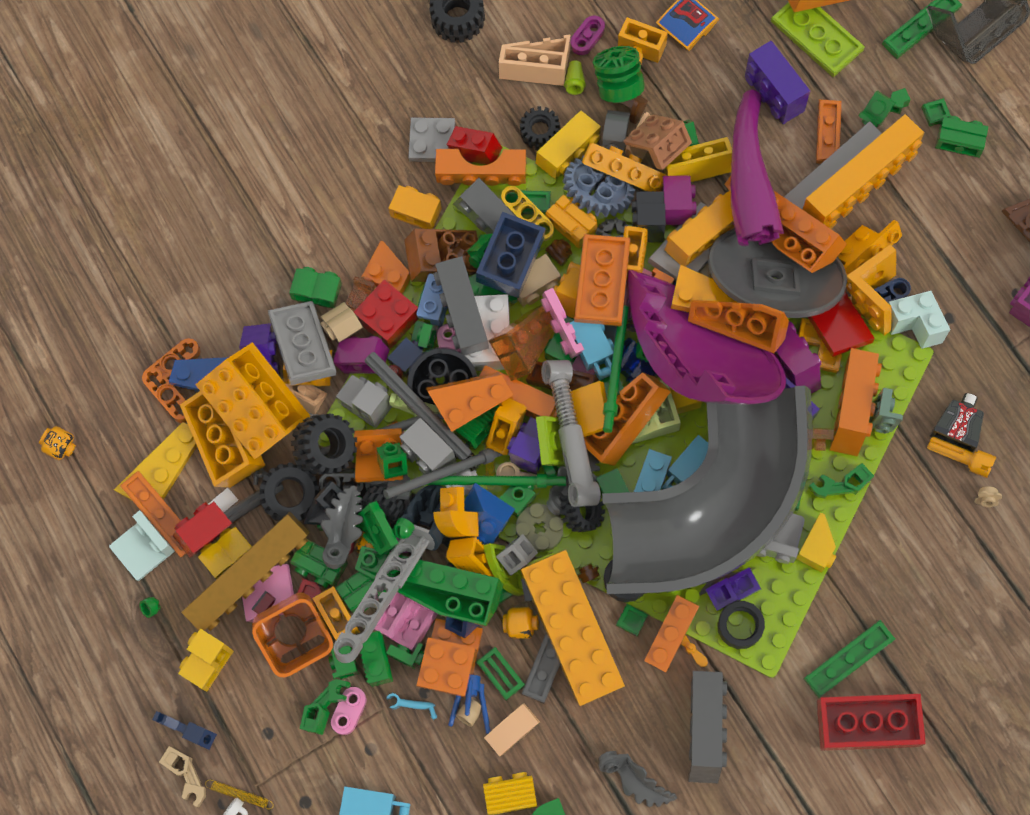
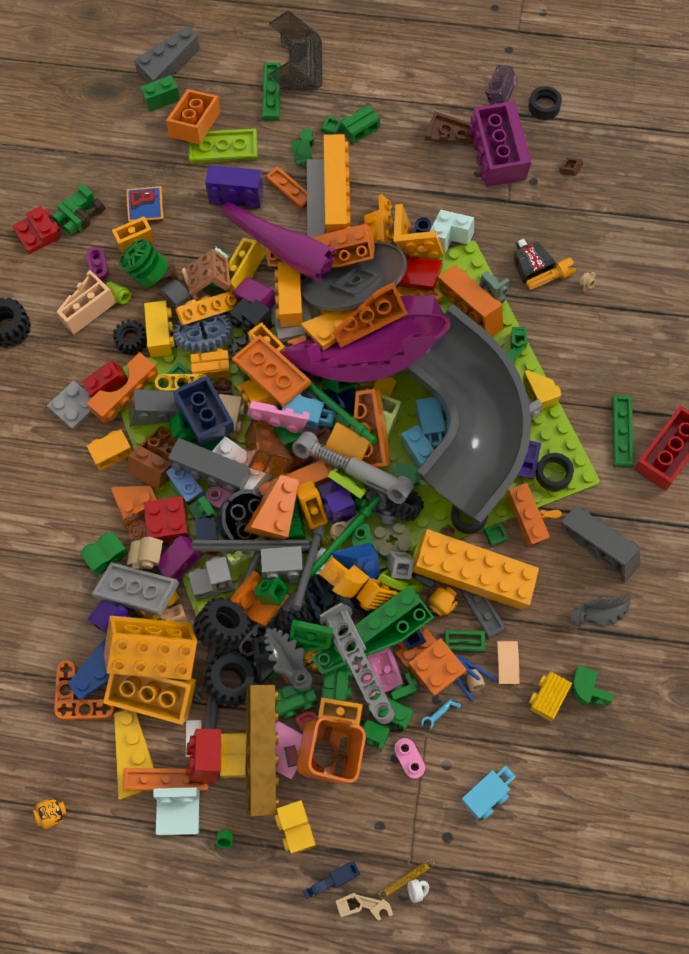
camera: 55 degrees left, 5 degrees down
green piece [299,679,351,735] -> none
green hinge [393,518,415,539] -> none

